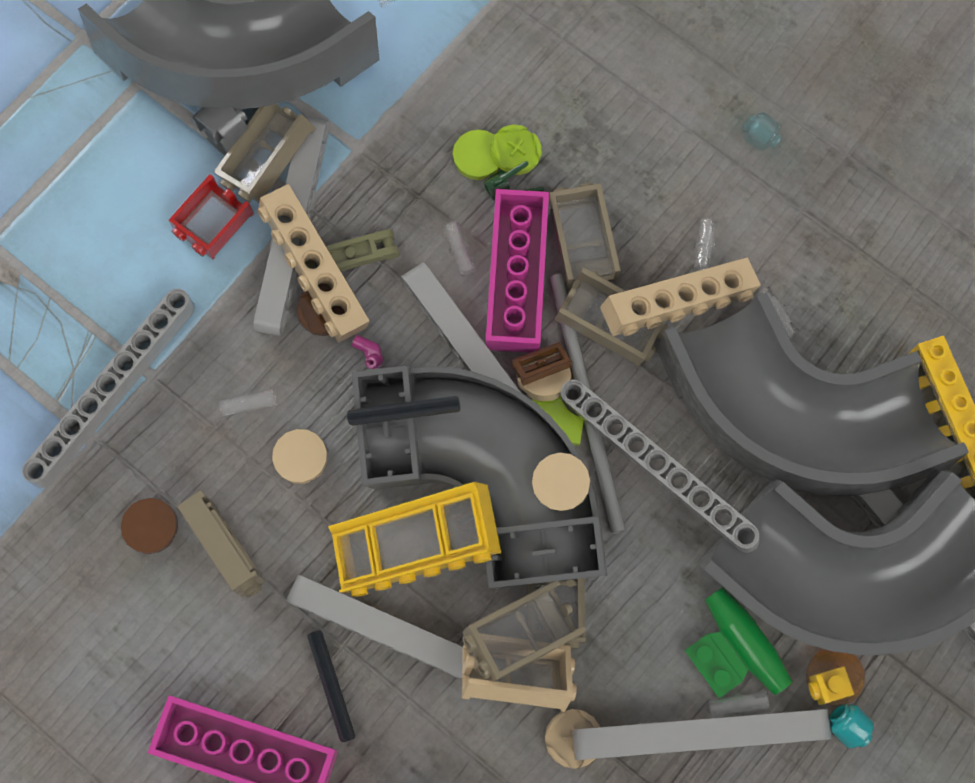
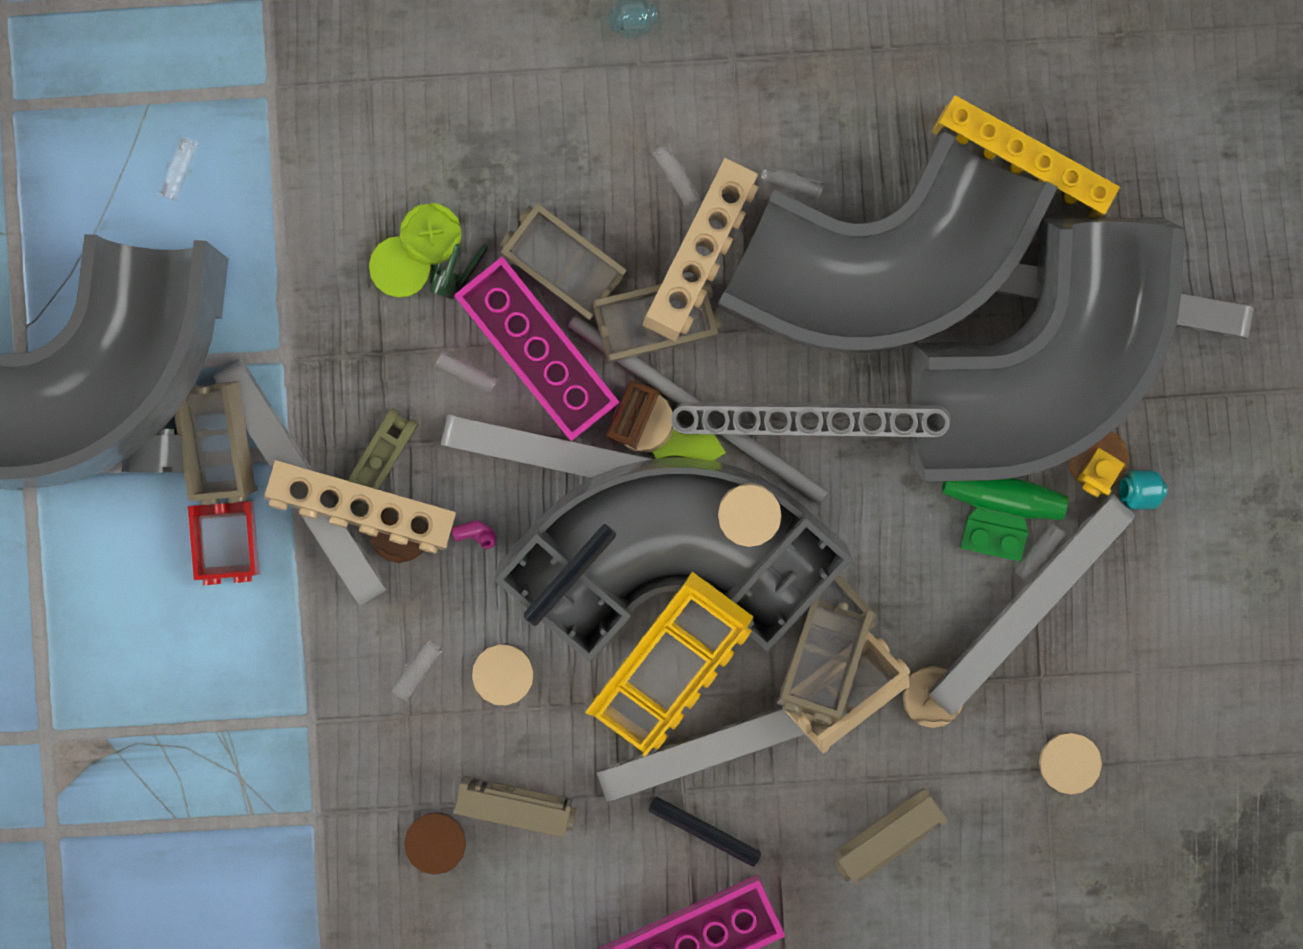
camera: 40 degrees left, 15 degrees up
light grey beam [22,289,195,488] -> none

